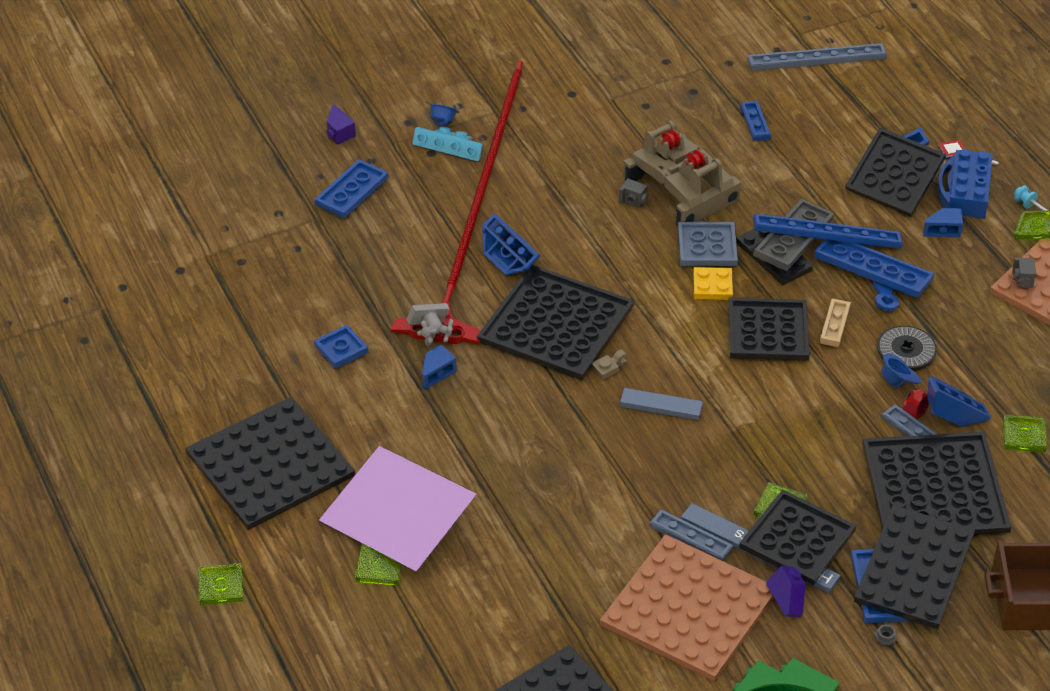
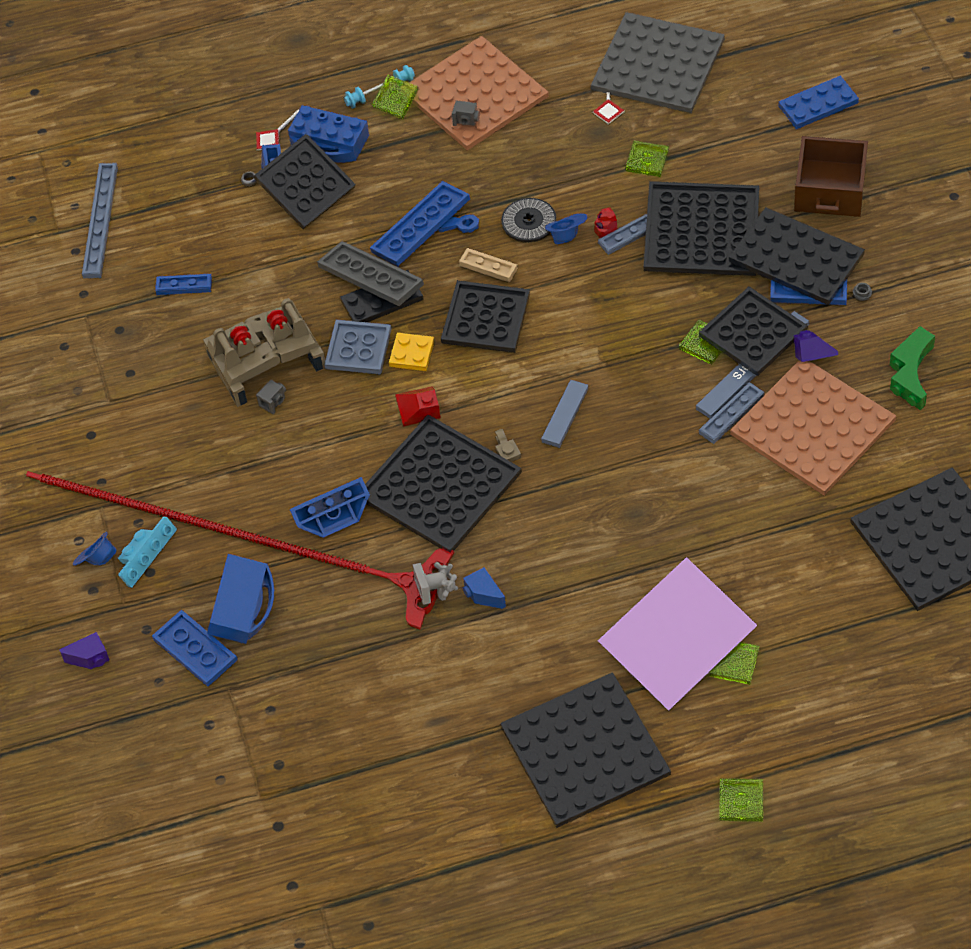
camera: 75 degrees left, 10 degrees up
blue plate [314,325,368,369] -> none
blue tile [753,214,902,249] -> none
blue slope [923,208,963,237] -> none
blue wedge [928,376,991,427] -> none
none -> blue piece [207,554,274,644]
none -> red slope [395,386,441,427]

